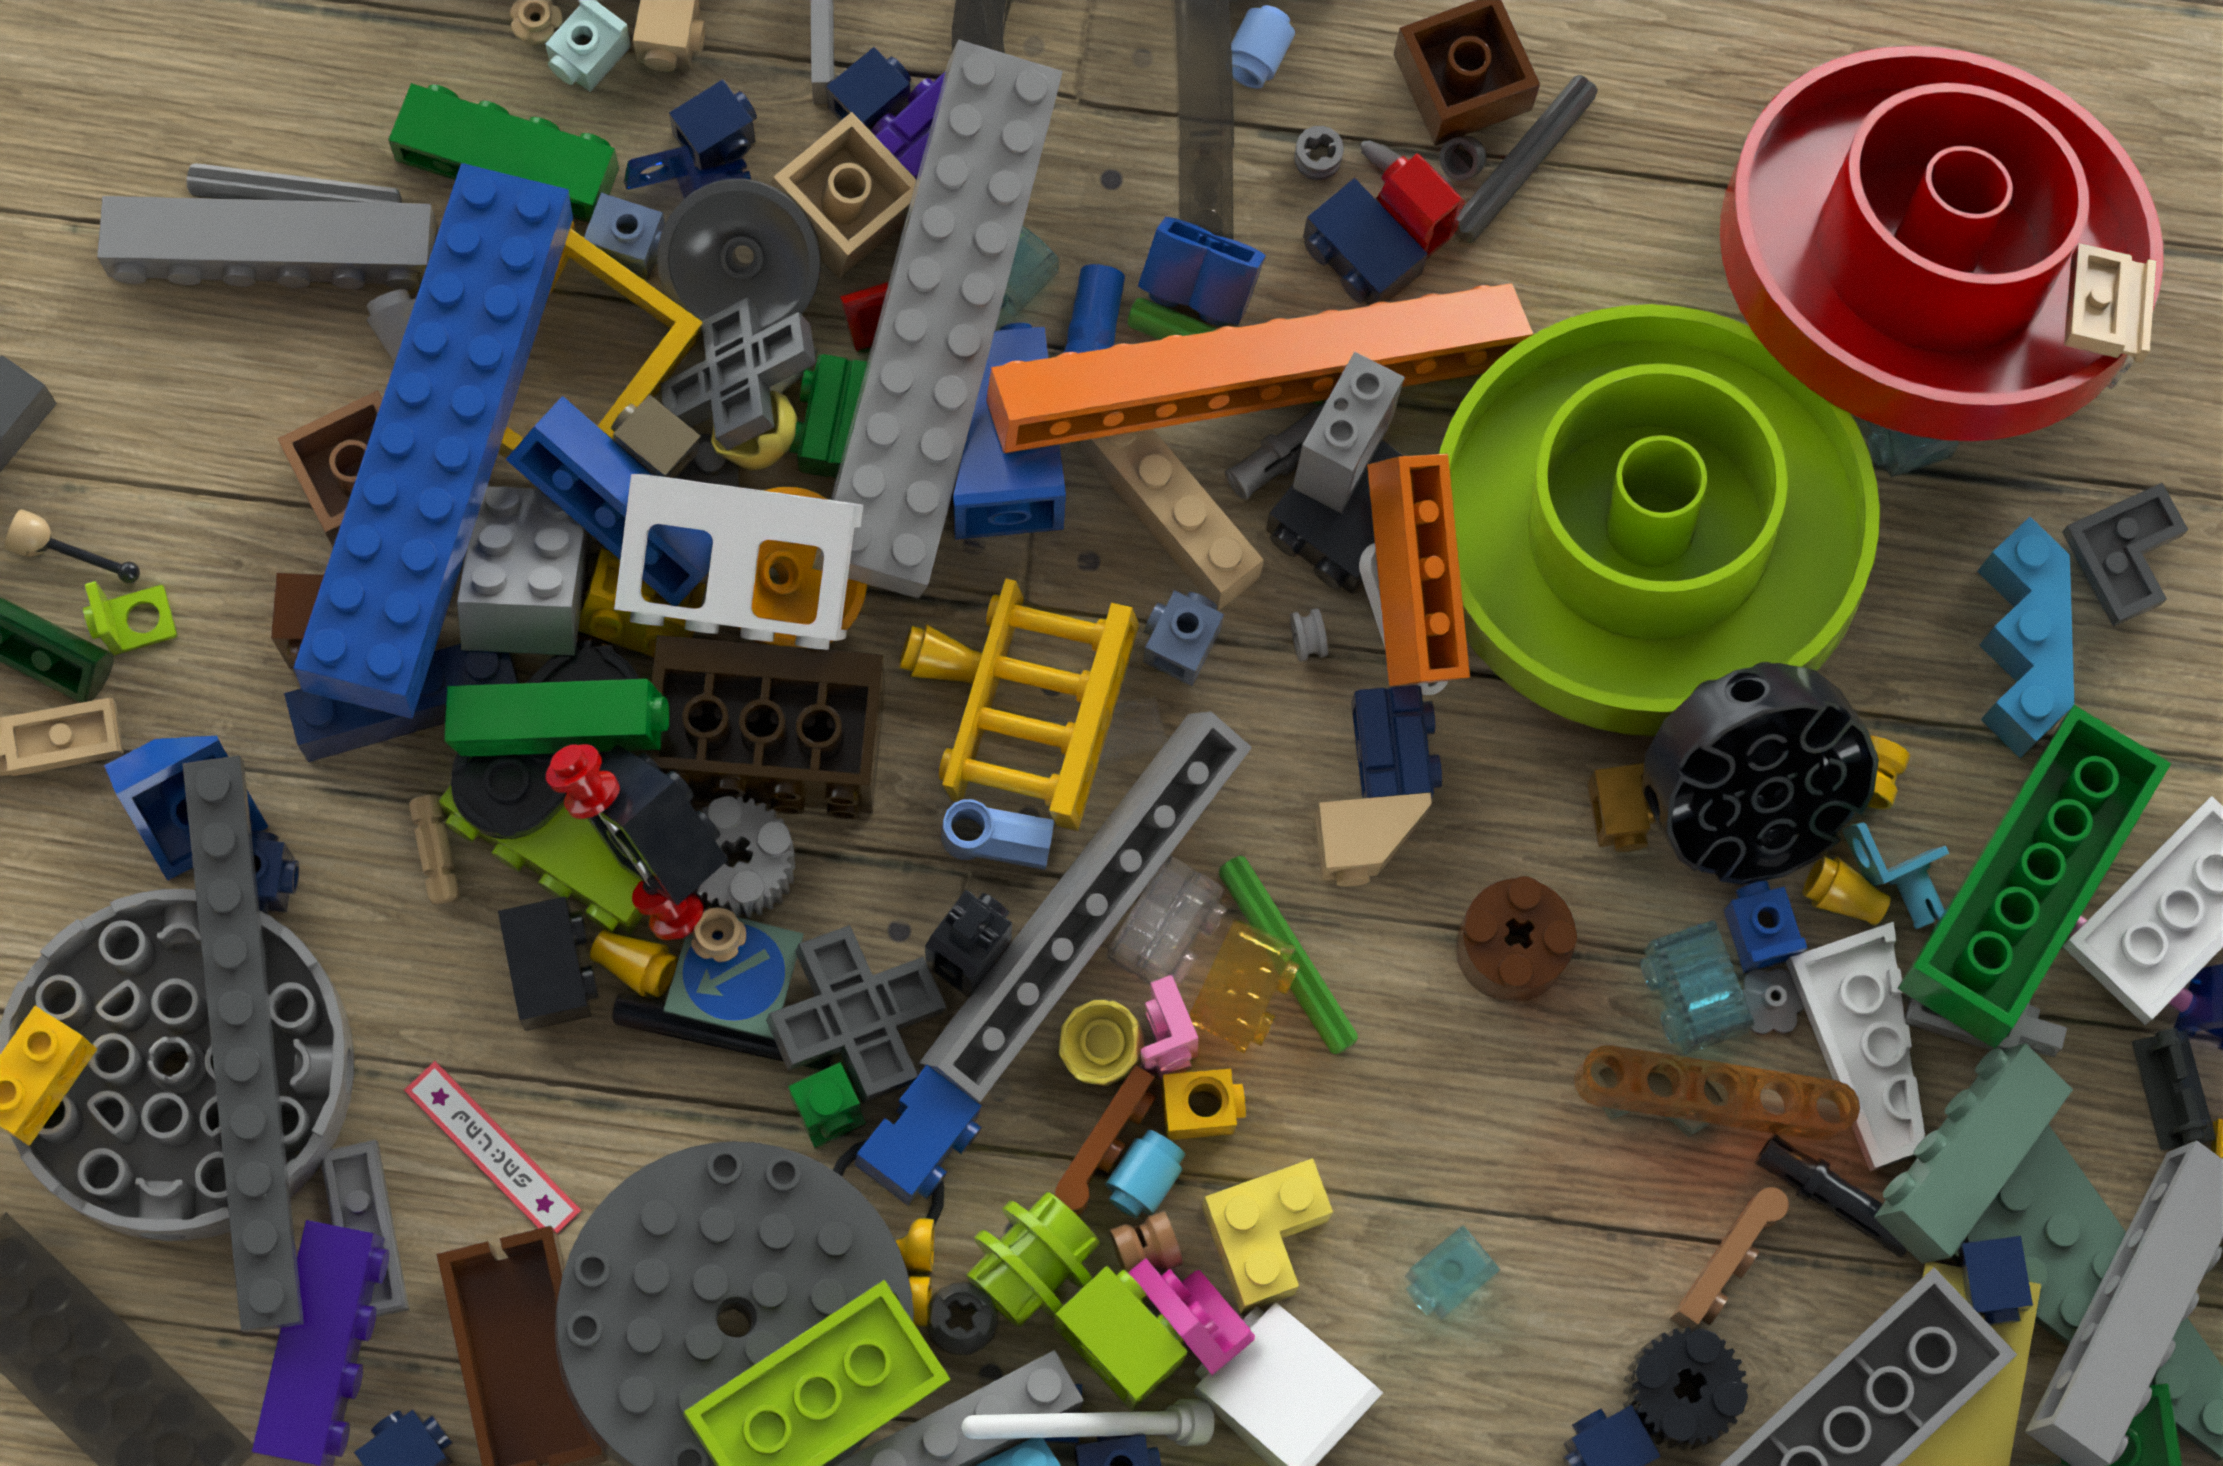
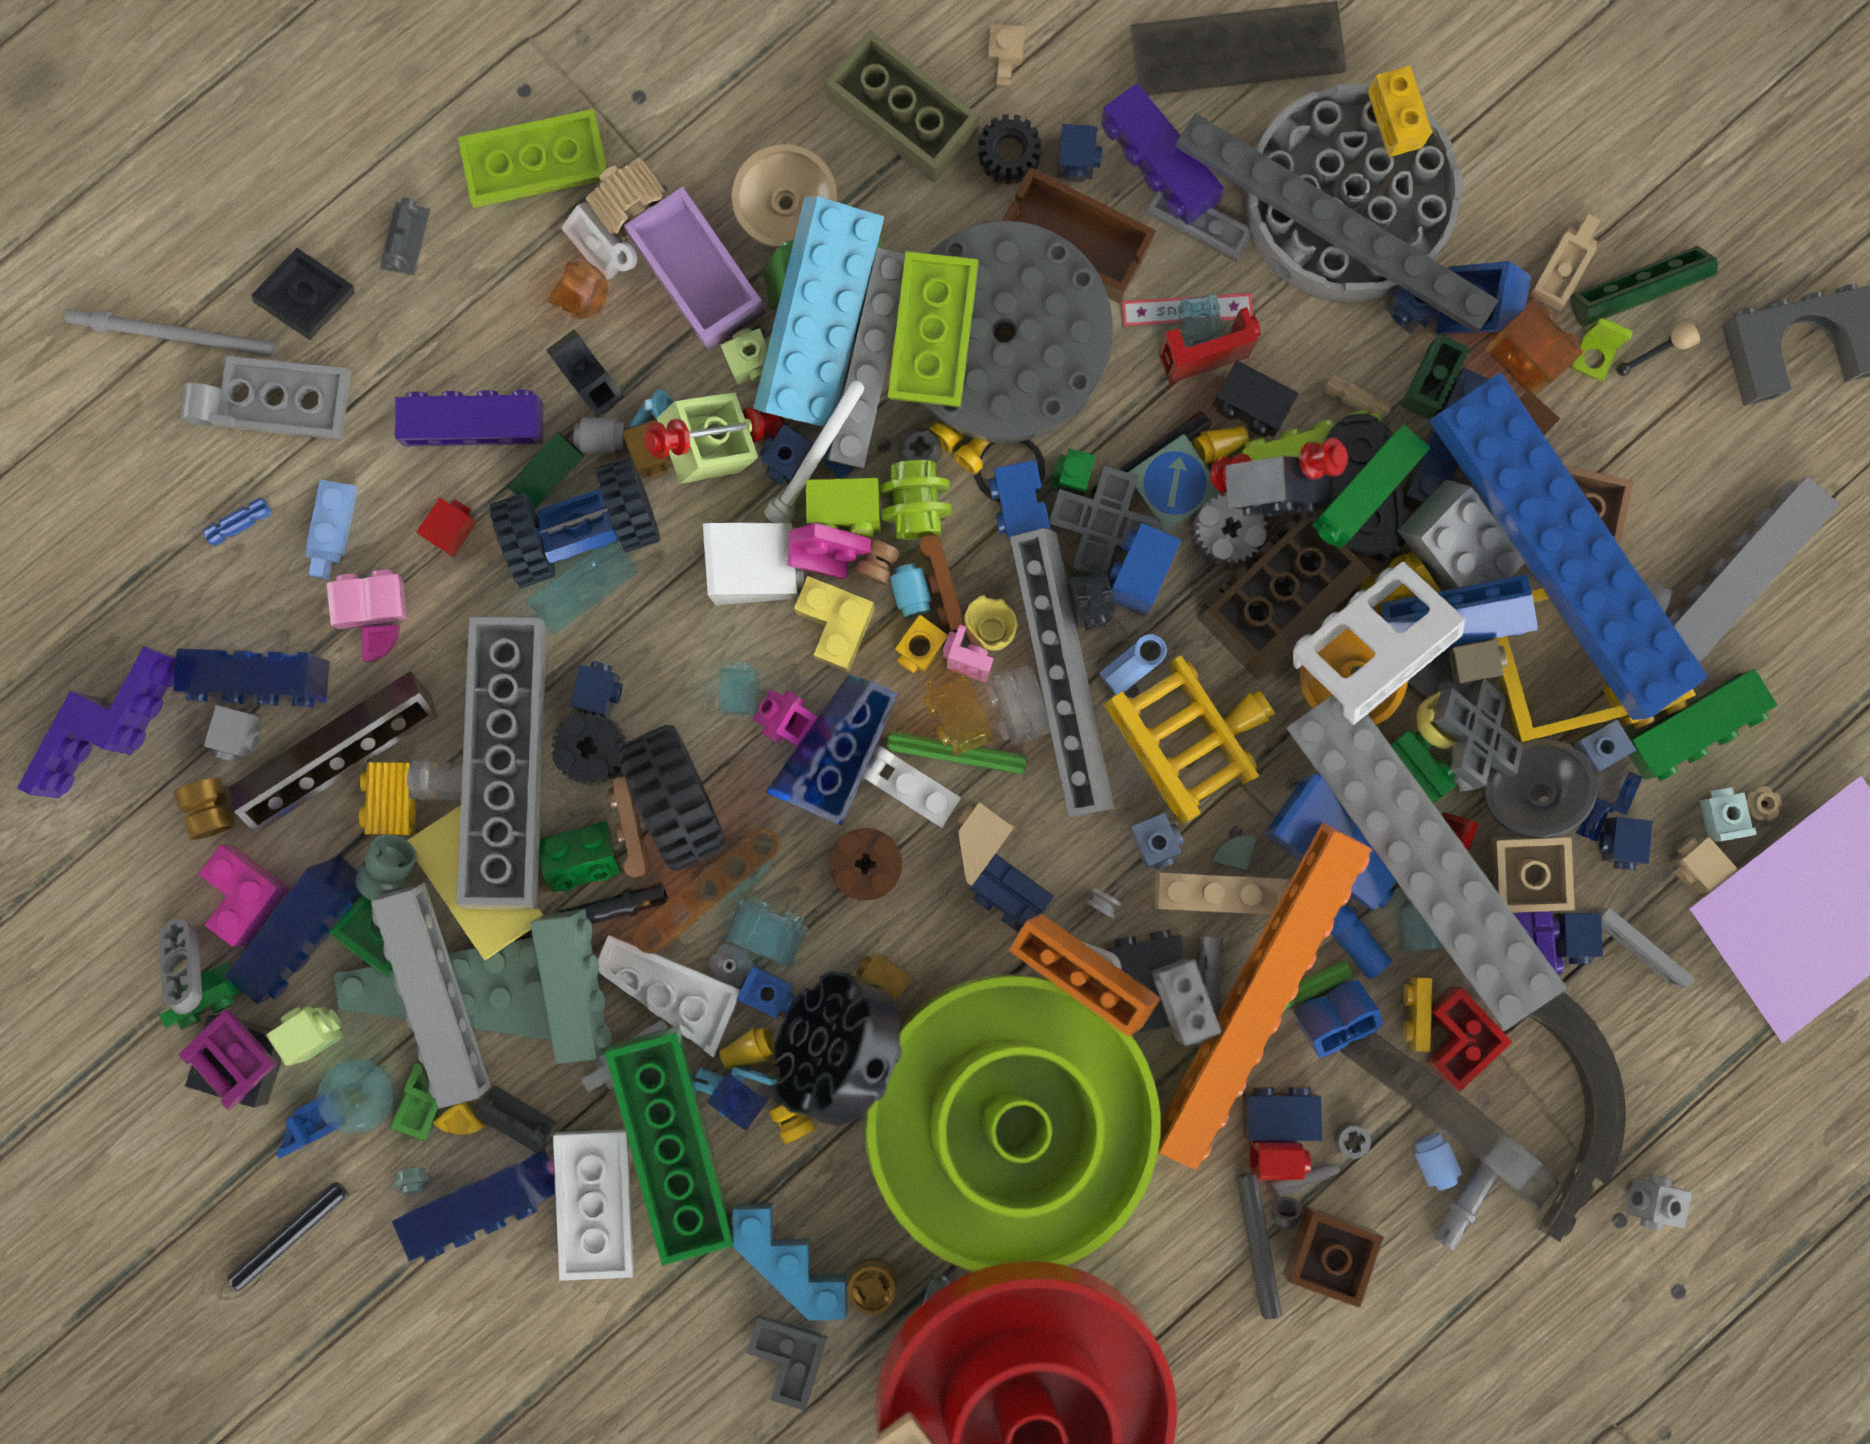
camera: 140 degrees right, 10 degrees up
light grey axle [187,163,402,203] -> none
tan plate [691,908,746,962] -> none
dark blue brick [1958,1236,2033,1326] -> none
none -> green bracket [539,821,621,892]
none -> black tyre [617,725,728,871]
none -> clear blue bracket [707,1073,770,1131]
none -> dark pink brick [752,689,817,747]
none -> clear blue wedge [765,674,898,826]
none -> pearl gold wheel [848,1258,897,1315]
none -> white plate [858,745,961,828]
none -> blue brick [1109,523,1181,617]
none -> red panel [1158,307,1261,384]
none -> clear light blue brick [1177,294,1223,348]
none -> sand green tile [1211,835,1257,871]
none -> dark green brick [1401,334,1470,420]
none -> yellow plate [1403,977,1432,1052]
none -> red brick [1424,986,1512,1092]
none -> clear orange brick [1484,301,1584,396]

